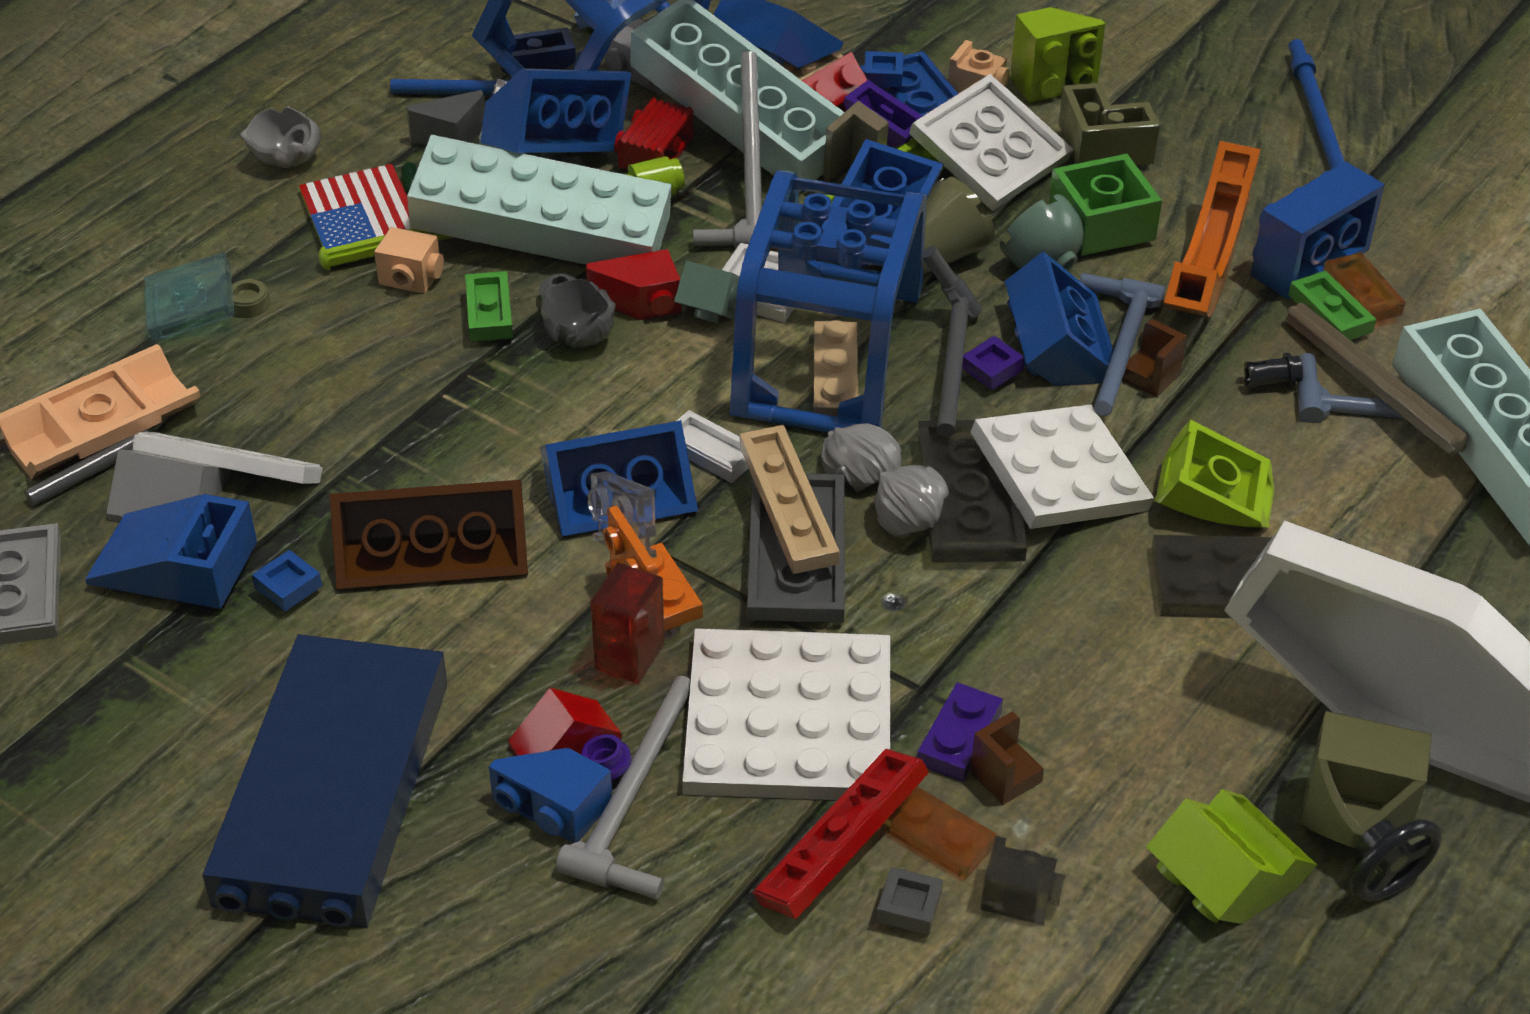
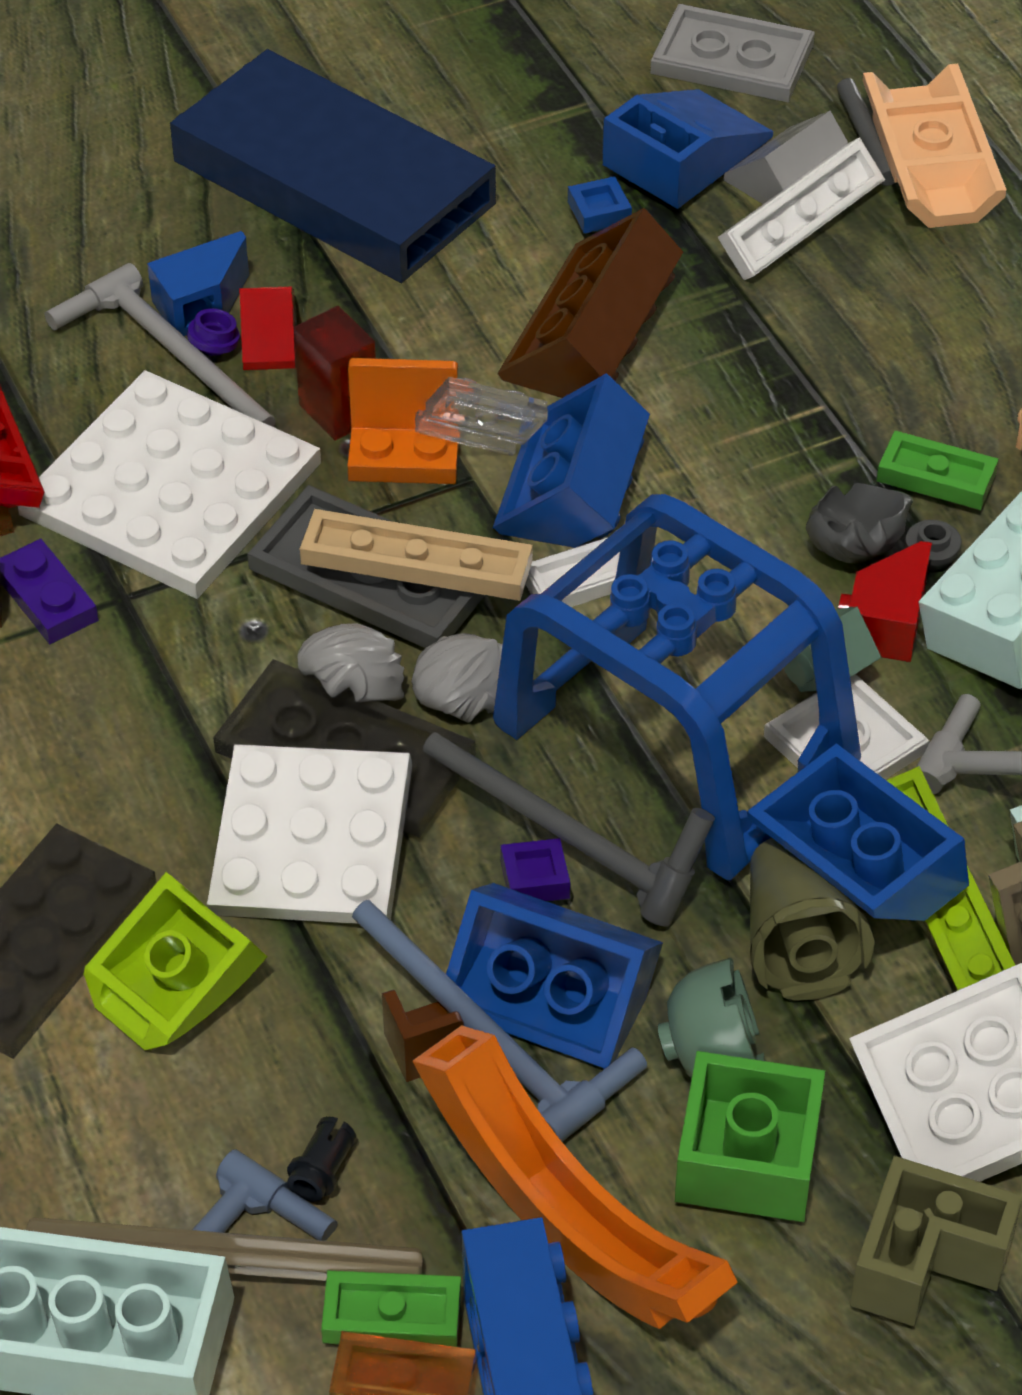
camera: 120 degrees right, 5 degrees up
tan plate [813,320,858,416] -> none

